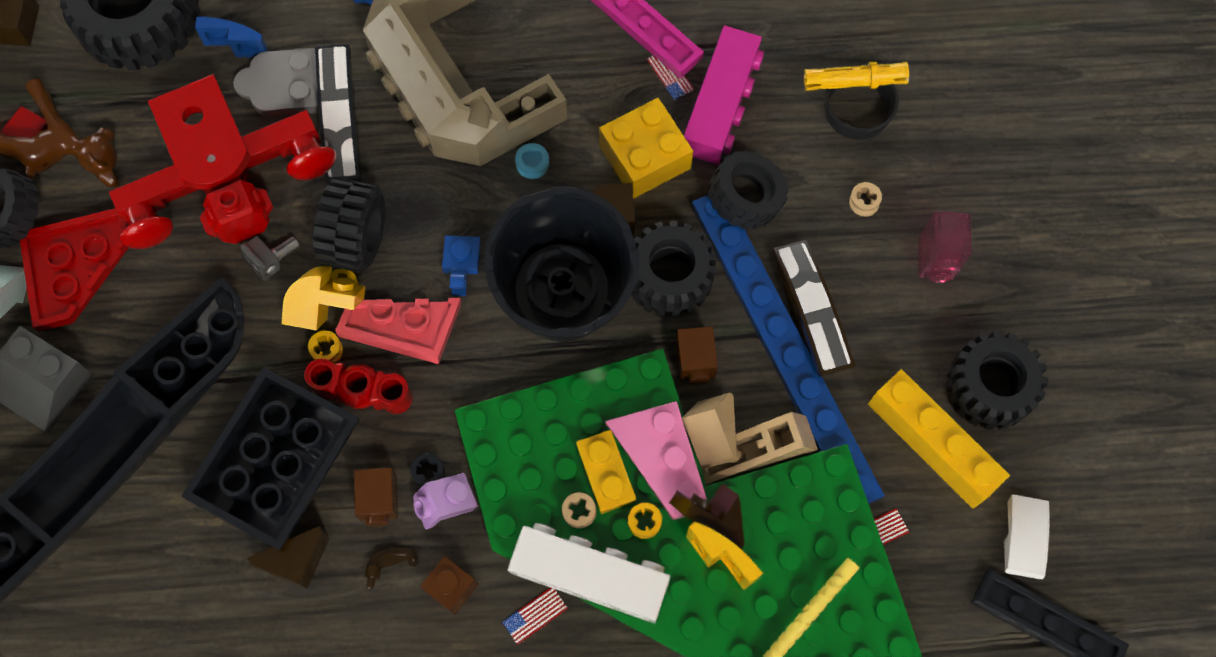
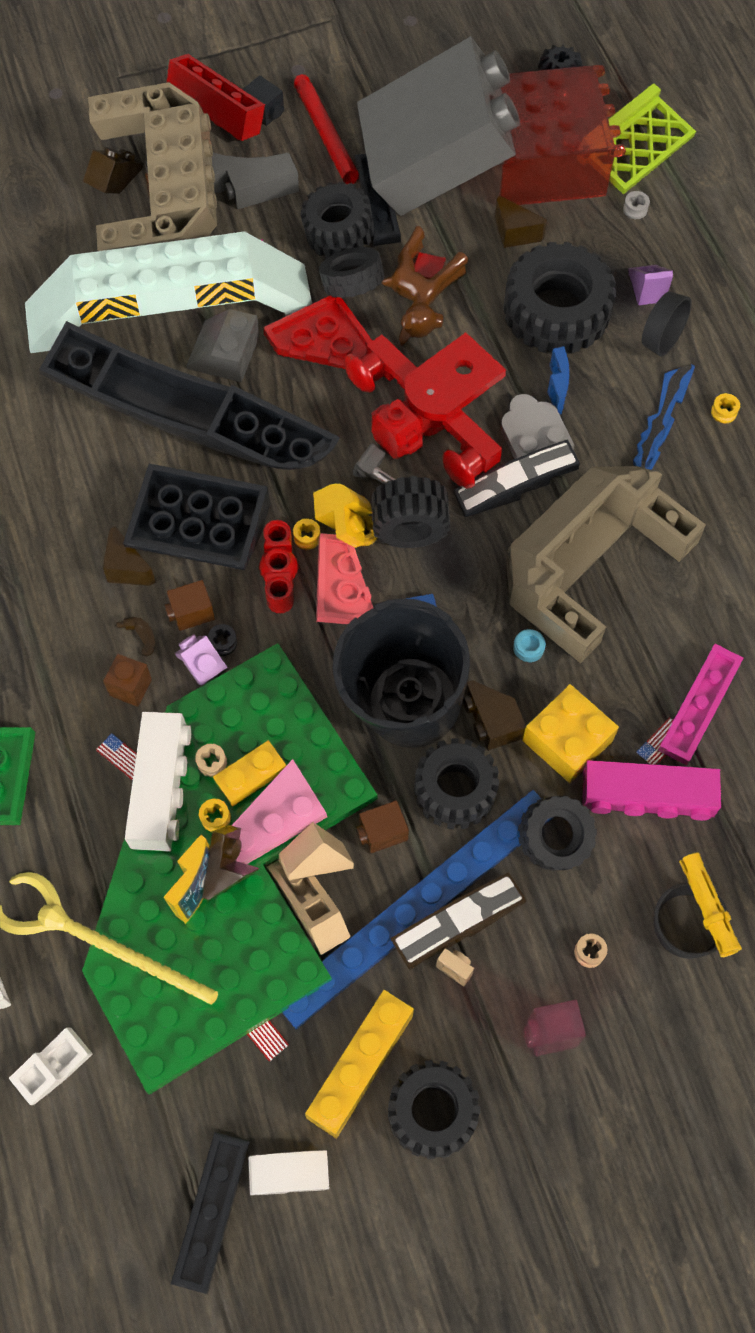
camera: 75 degrees right, 5 degrees down
none -> tan plate [436,948,474,987]

